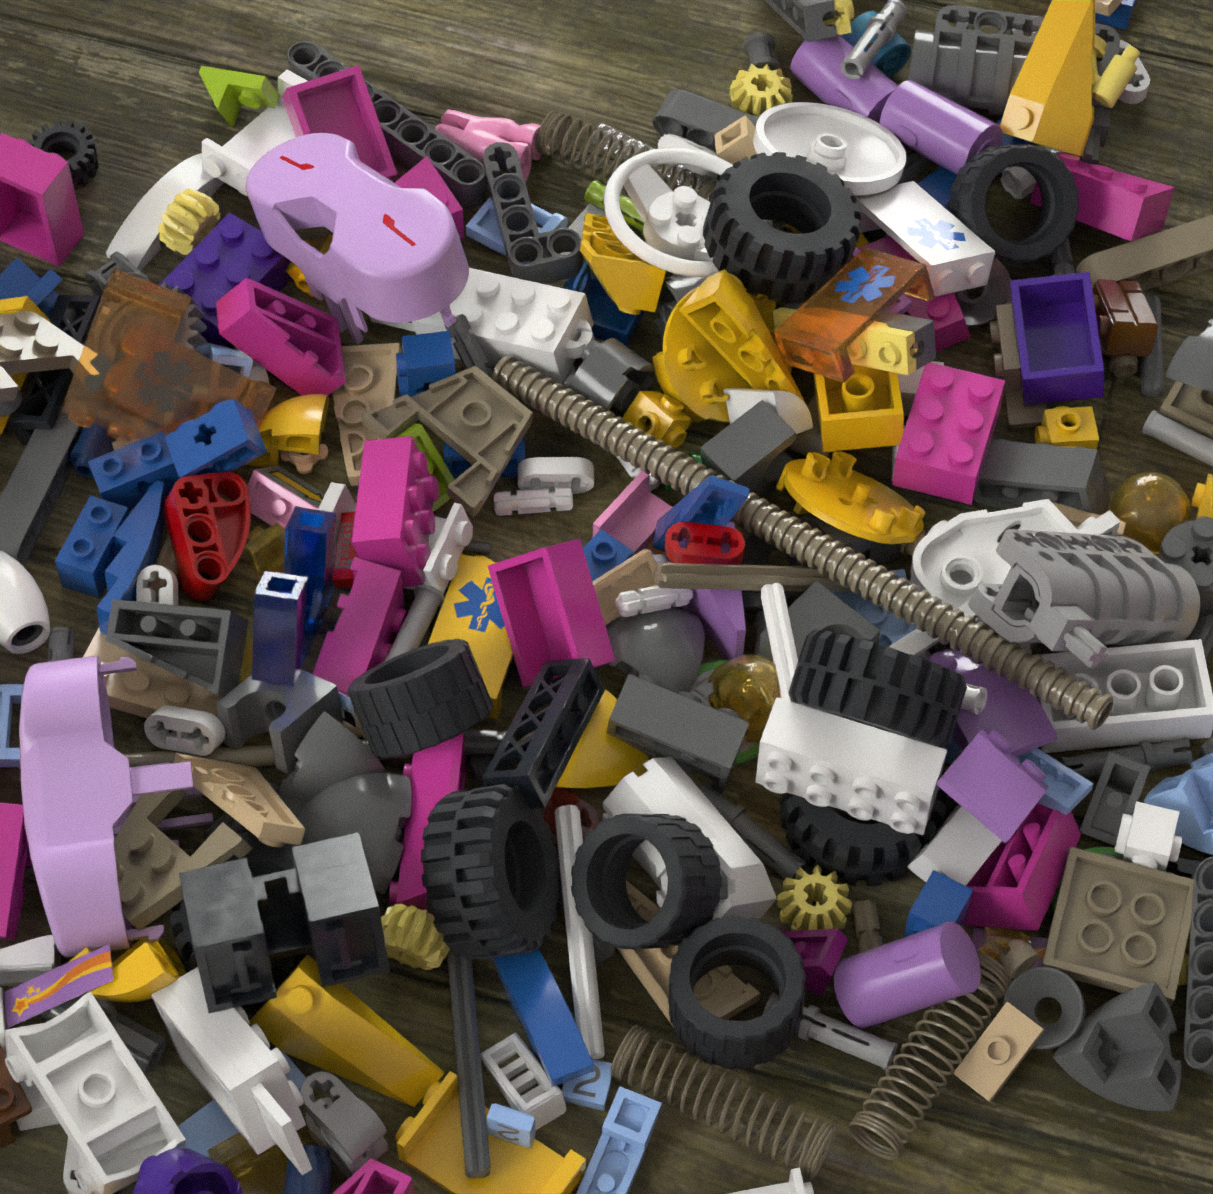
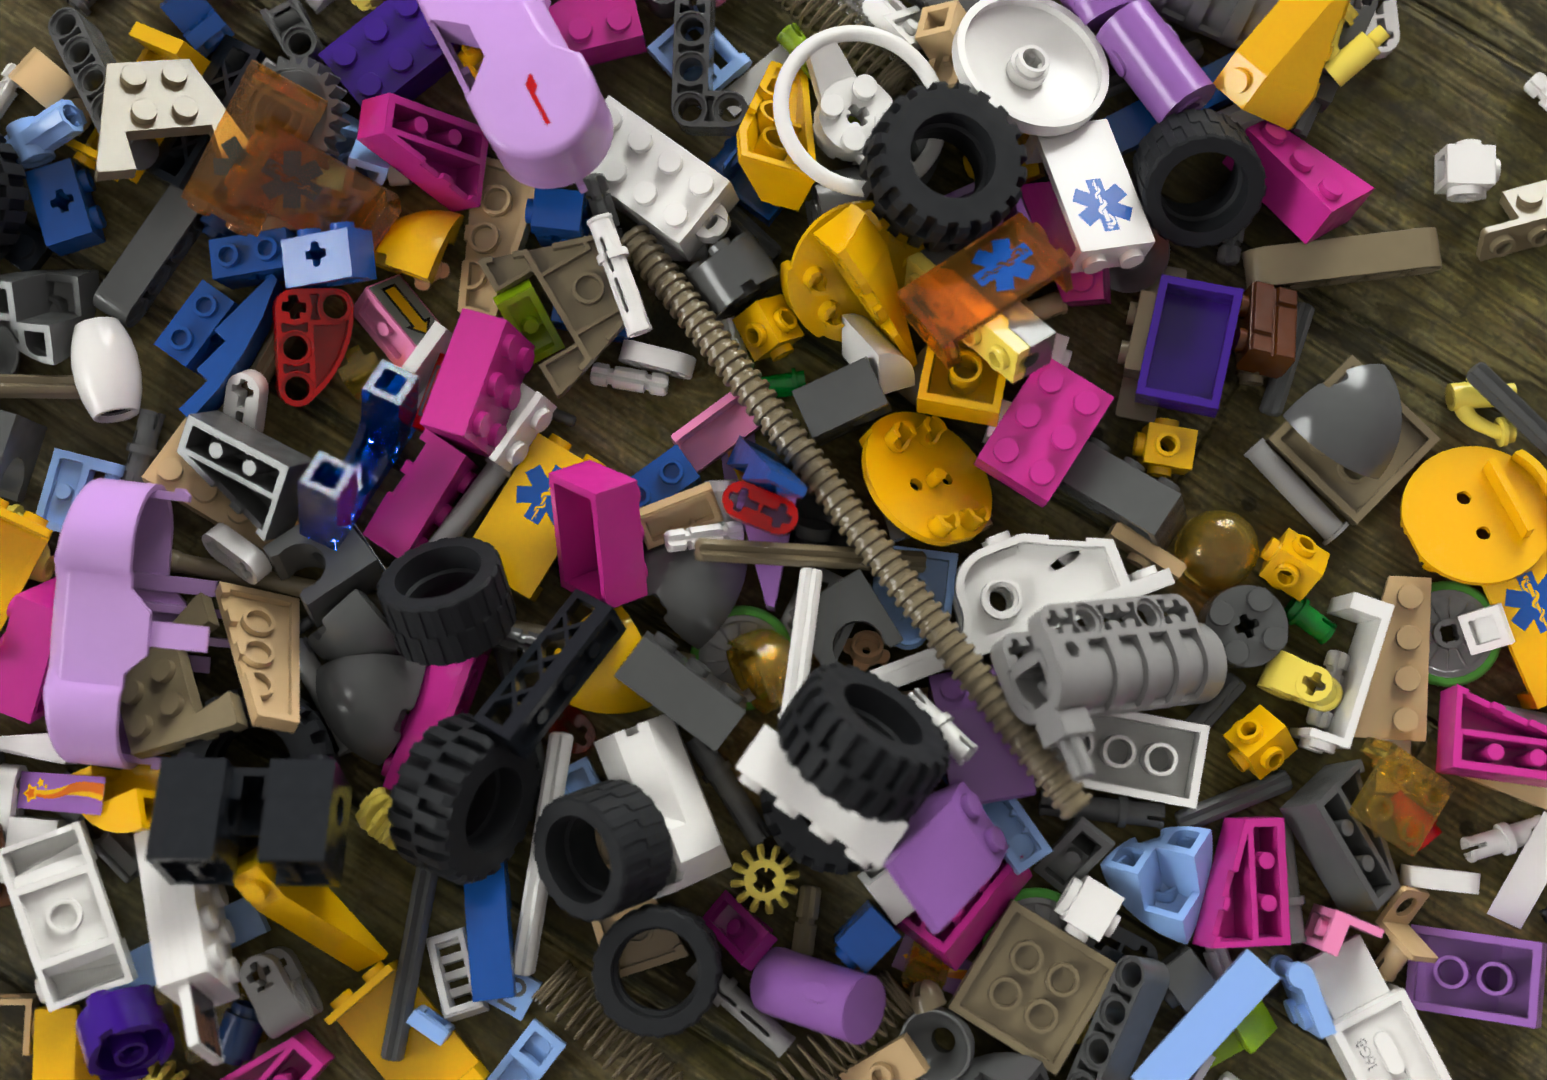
camera: 20 degrees right, 25 degrees up
none -> white pin [587,213,653,338]

